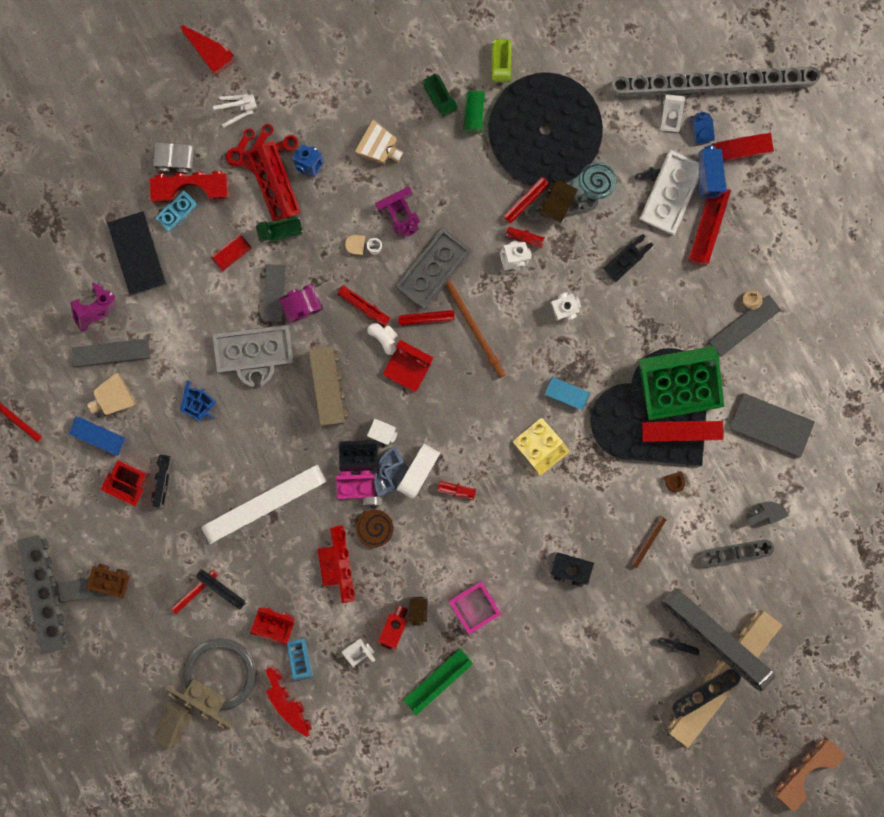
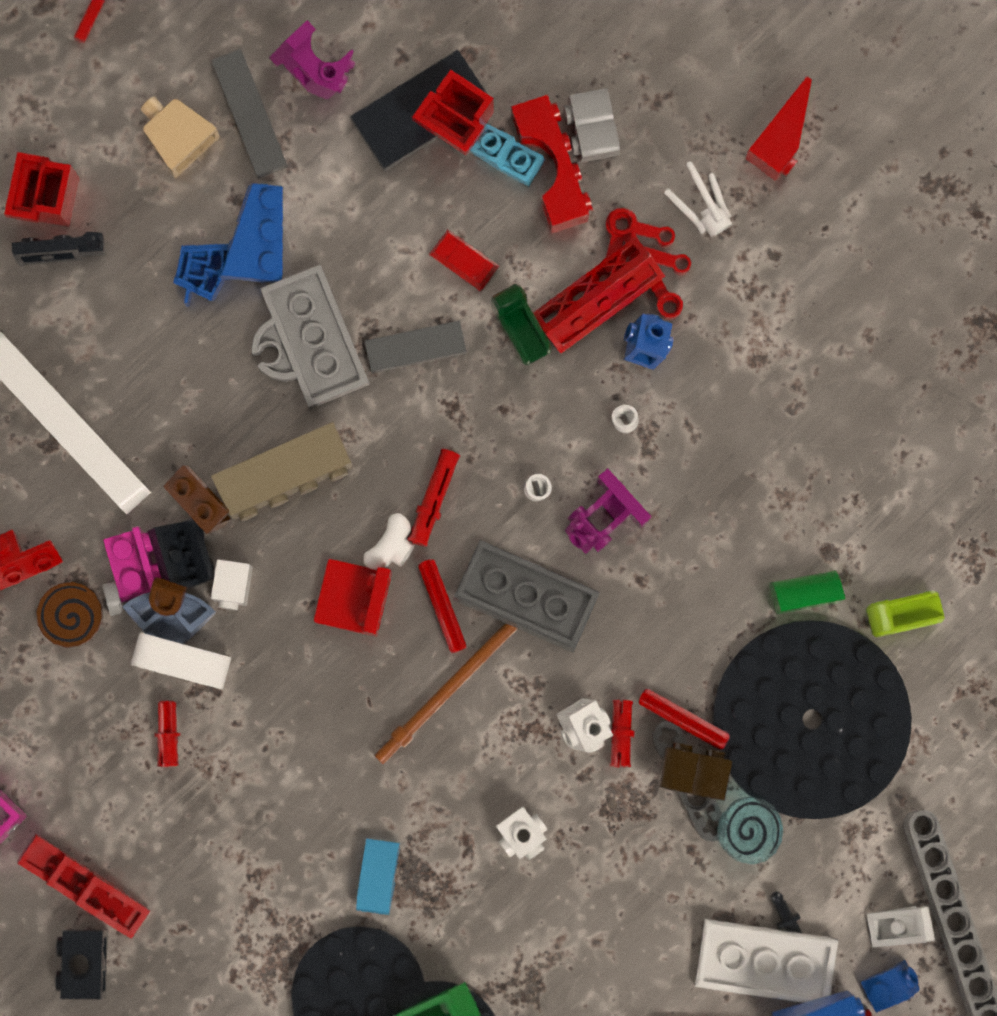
camera: 75 degrees right, 5 degrees down
blue beam [68,416,126,456] -> none
magenta brick [279,283,324,323] -> none
tan tile [345,235,366,256] -> none
torso [355,120,404,165] -> none
dark green animal [422,73,458,118] -> none
light yellow bracket [513,418,570,476] -> none
black hinge [603,234,654,283] -> none
none -> red slope [17,834,150,939]
none -> reddish brown tile [149,577,187,616]
none -> reddish brown bracket [163,465,231,534]
none -> blue wing [217,183,283,283]
none -> red plate [412,70,494,156]
none -> white hinge [612,405,639,434]

